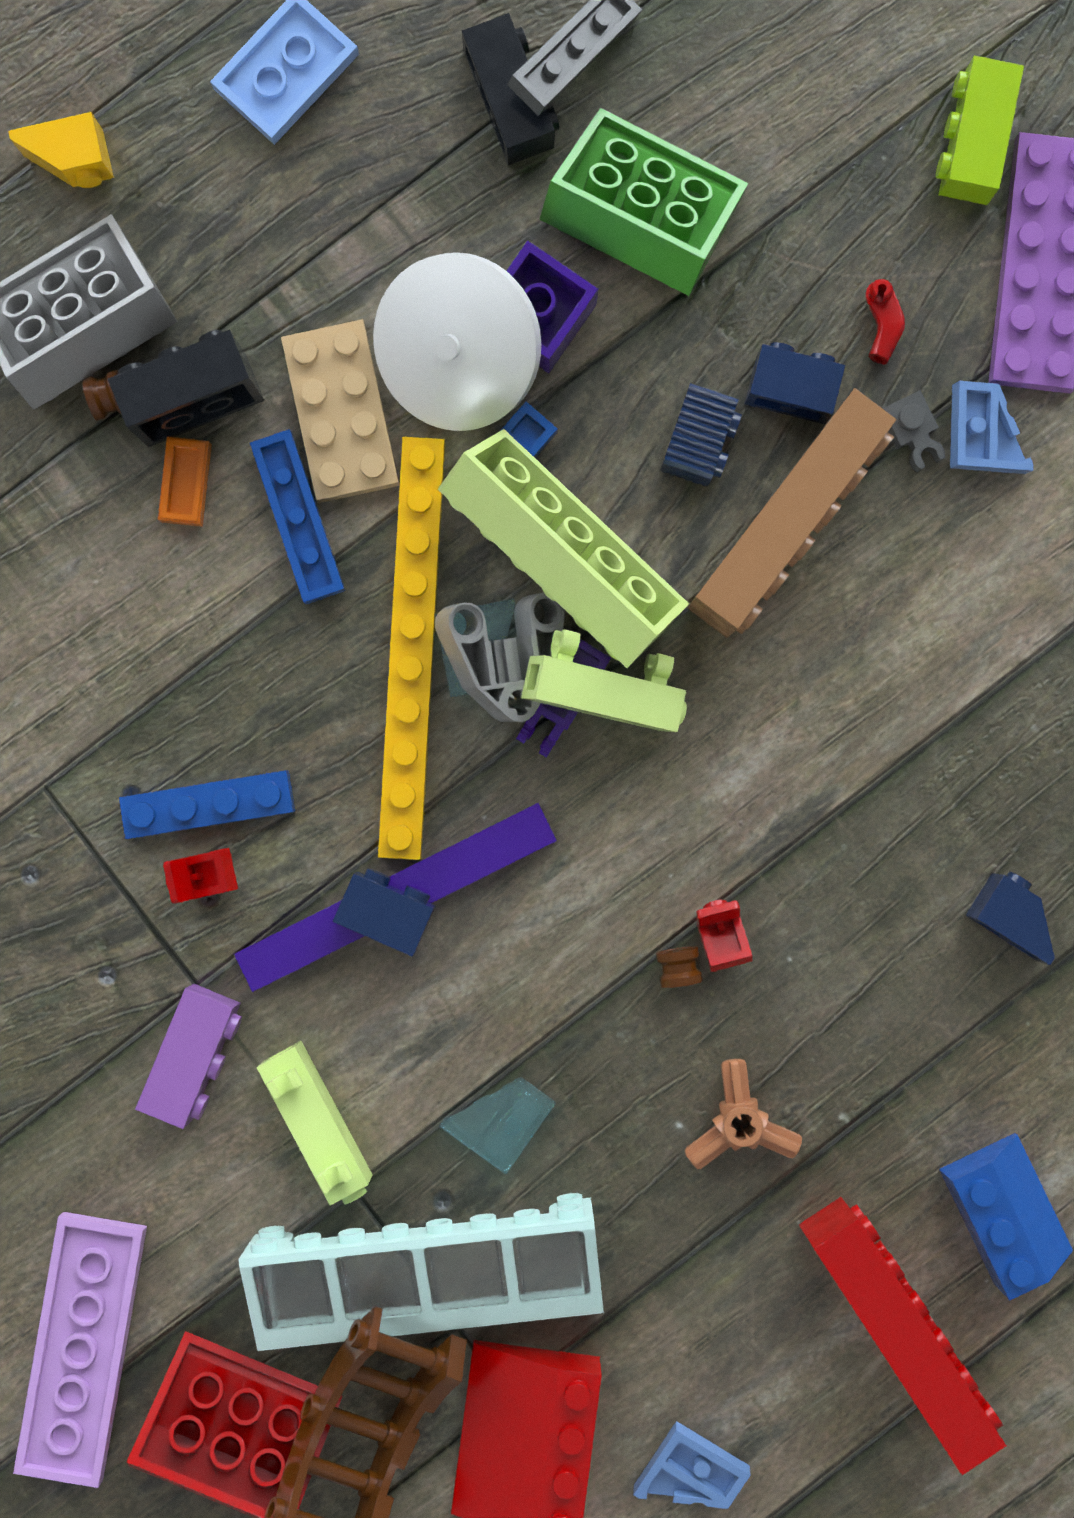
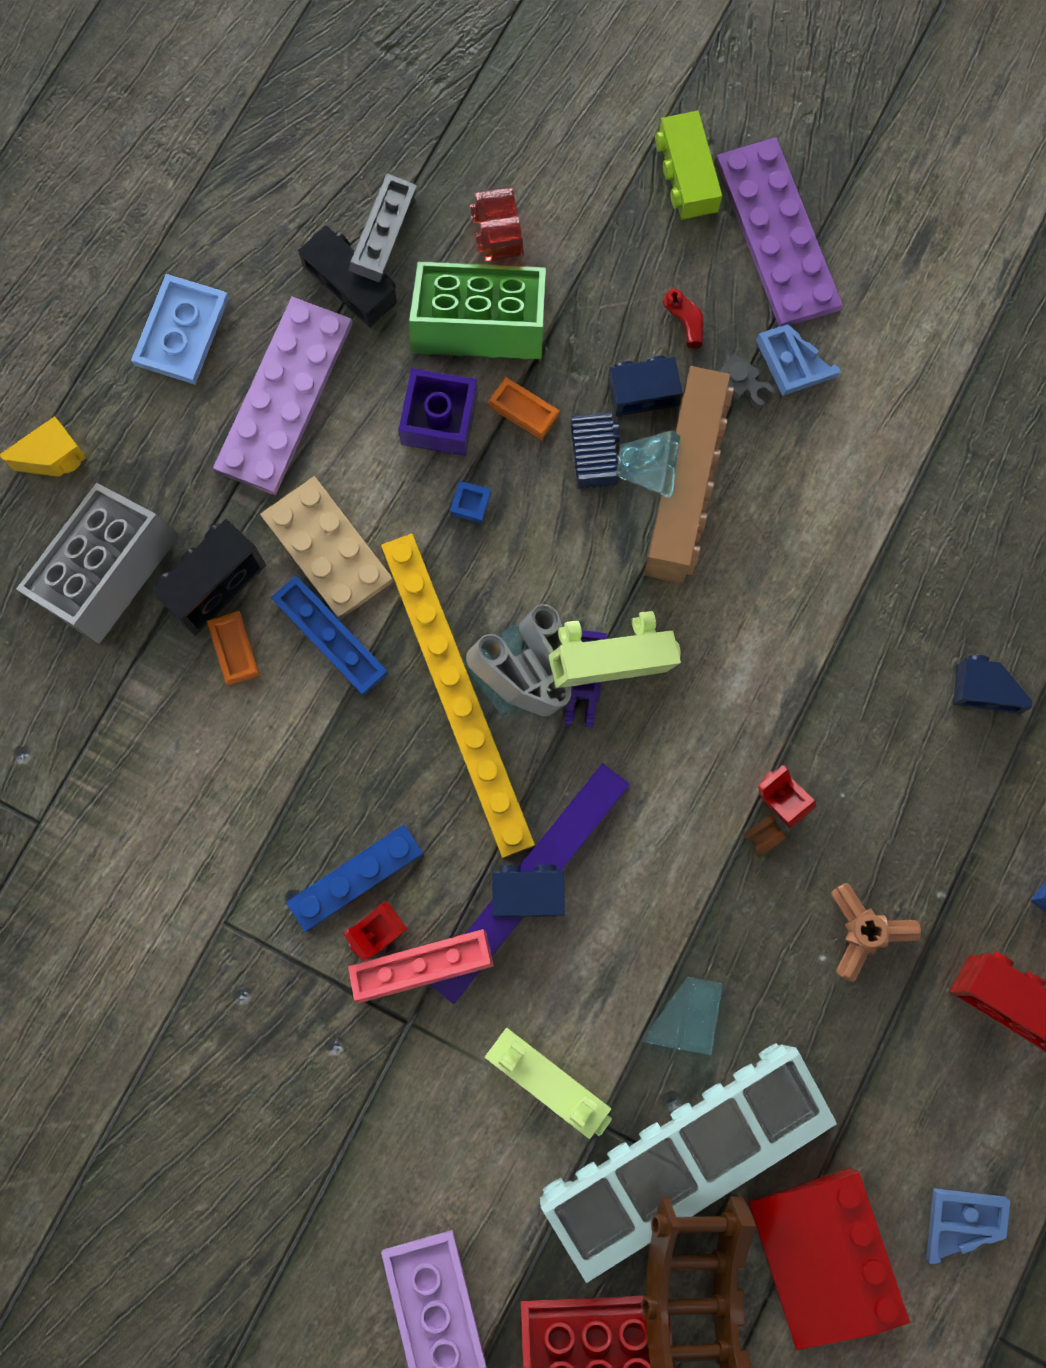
camera: 25 degrees left, 10 degrees down
reddish brown wheel [82,370,121,420] -> none
medium lavender brick [135,984,242,1129] -> none
white dish [373,253,541,431] -> none
yellowish green brick [438,429,689,668] -> none
none -> lavender plate [213,297,353,496]
none -> coral plate [348,929,494,1004]
none -> clear red brick [470,186,524,261]
none -> orange tile [488,377,560,441]
none -> clear light blue wing [616,430,680,498]

